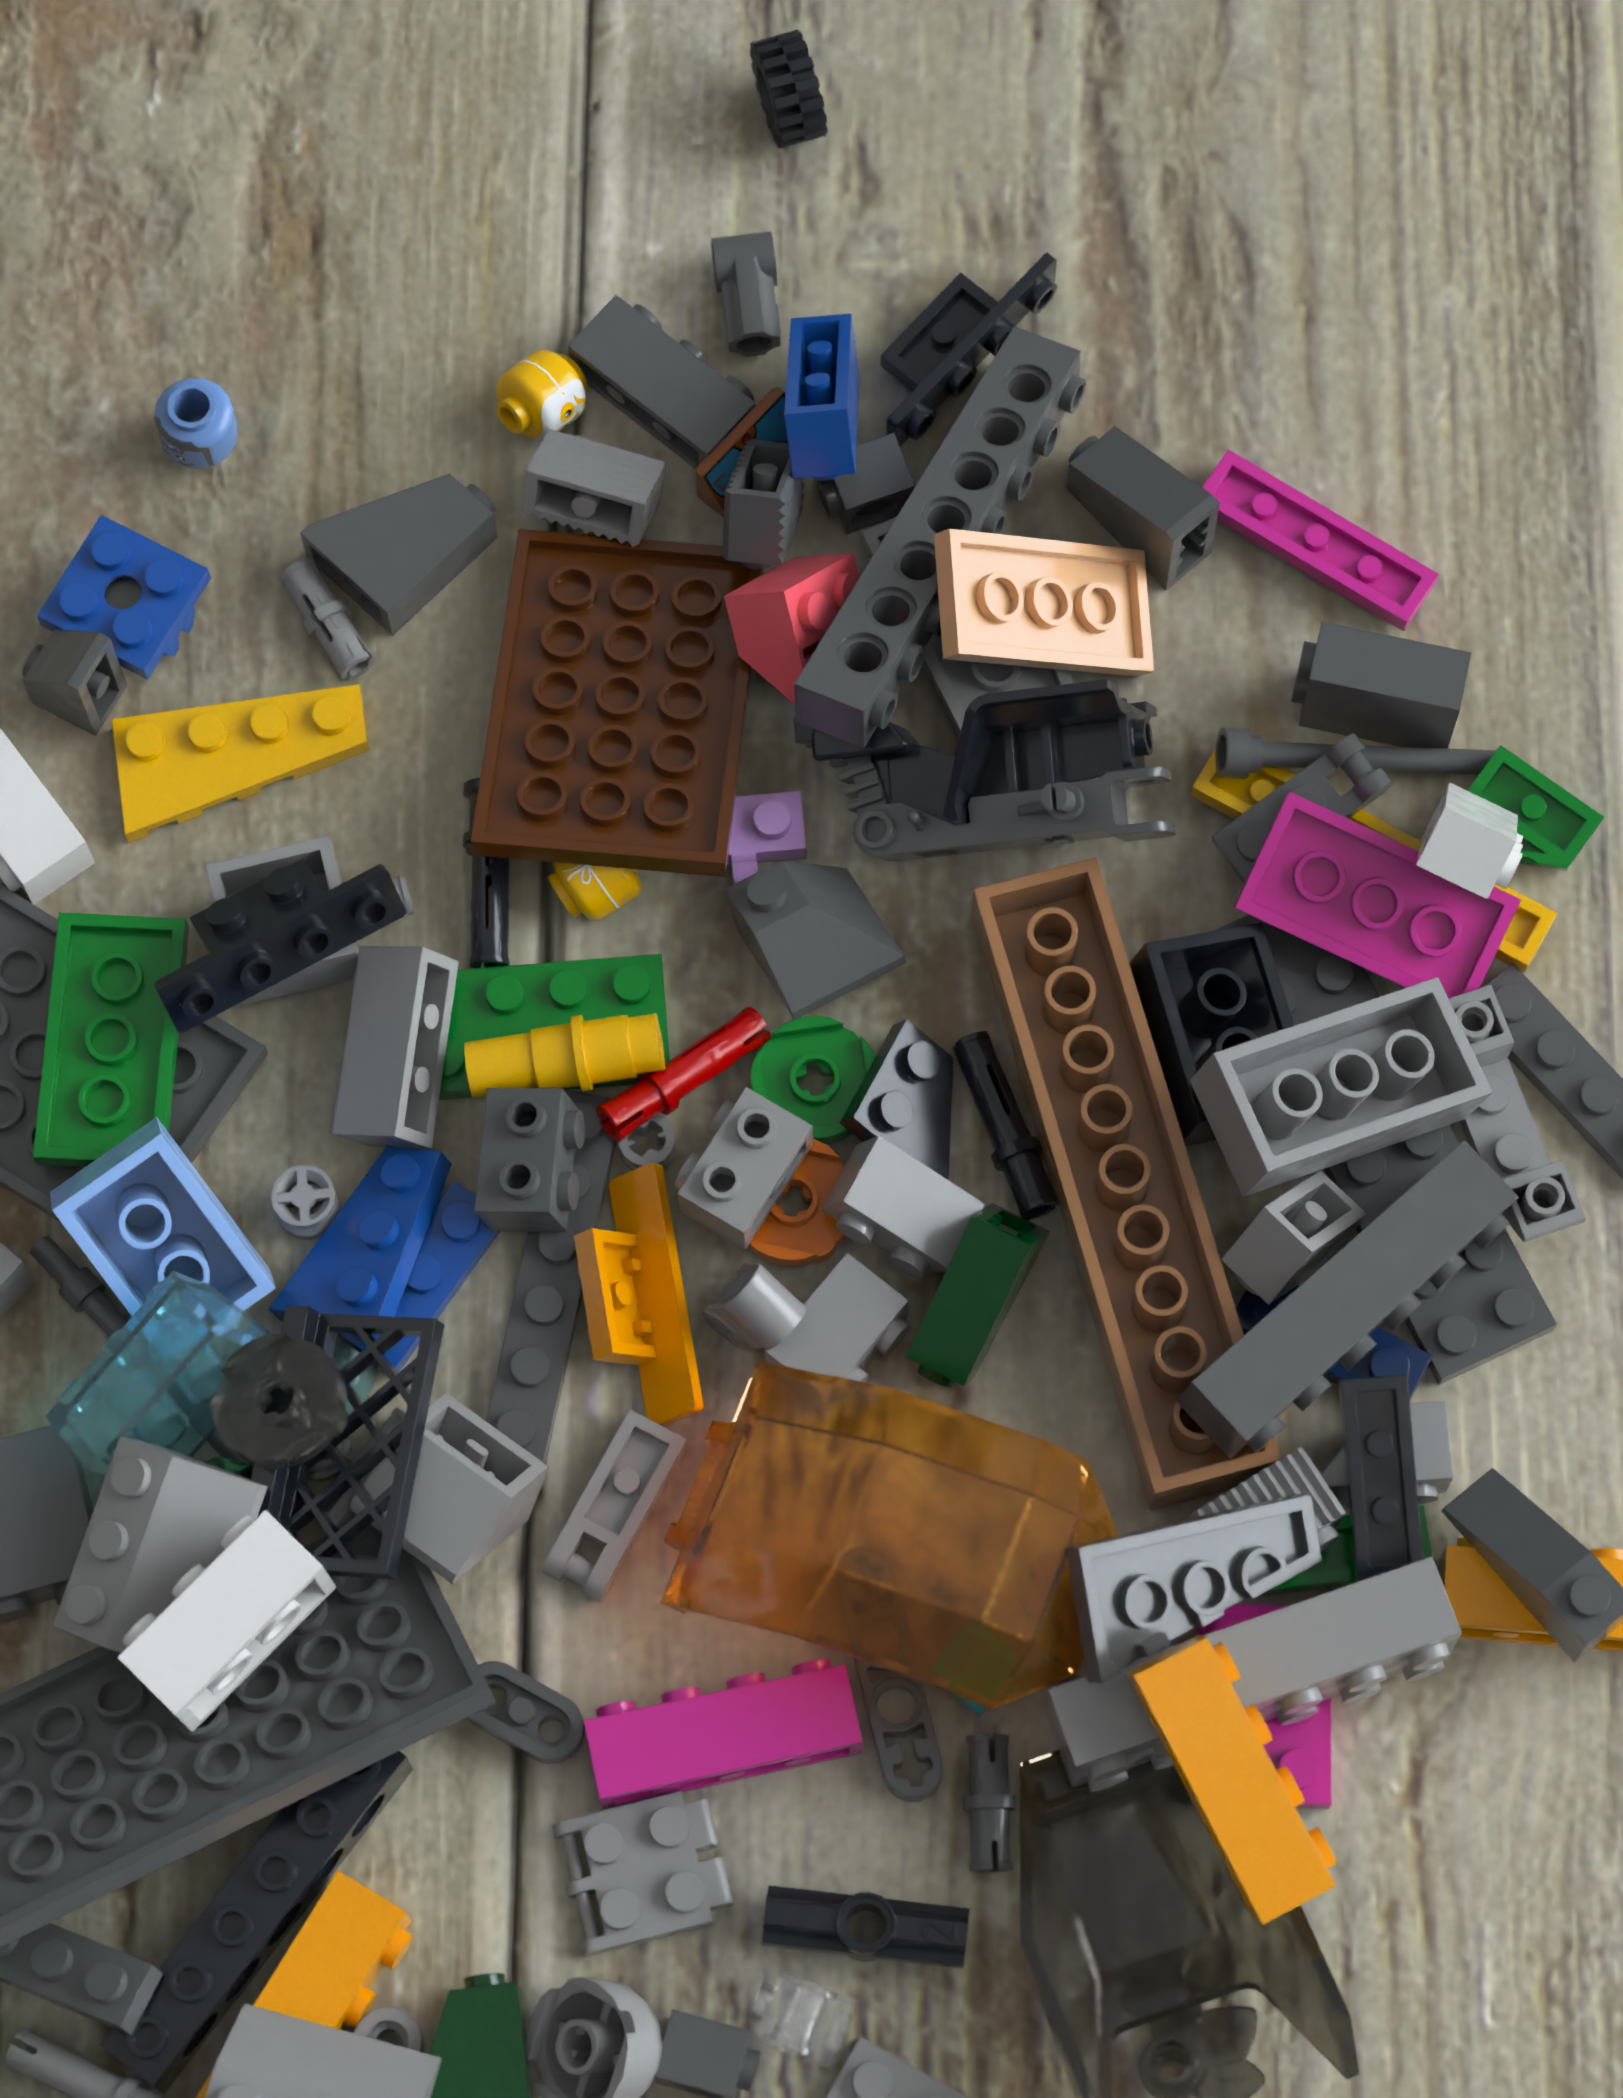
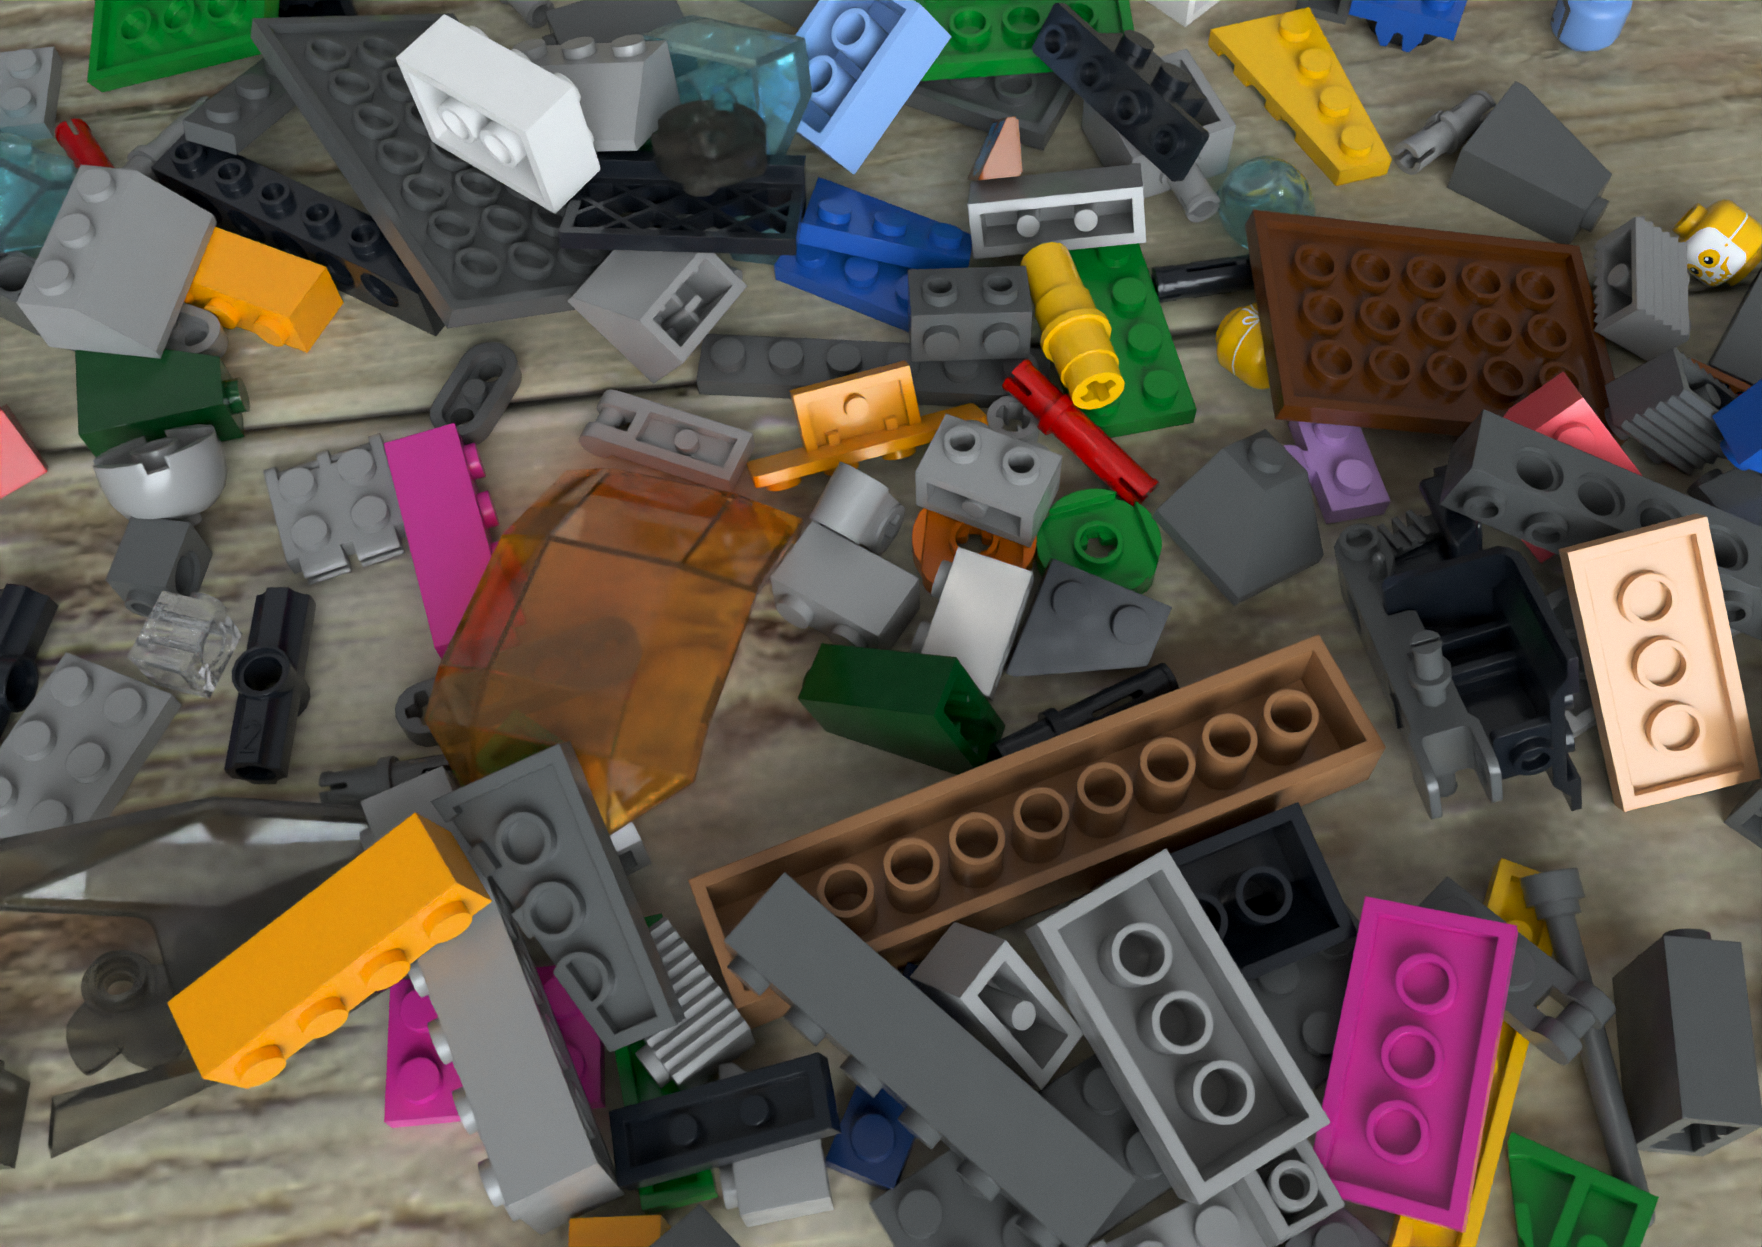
camera: 85 degrees right, 10 degrees down
light grey wheel [271,1165,340,1240] -> none
white brick [1416,782,1523,899] -> none
none -> slope [968,116,1023,180]
none -> clear light blue hat [1216,155,1316,249]

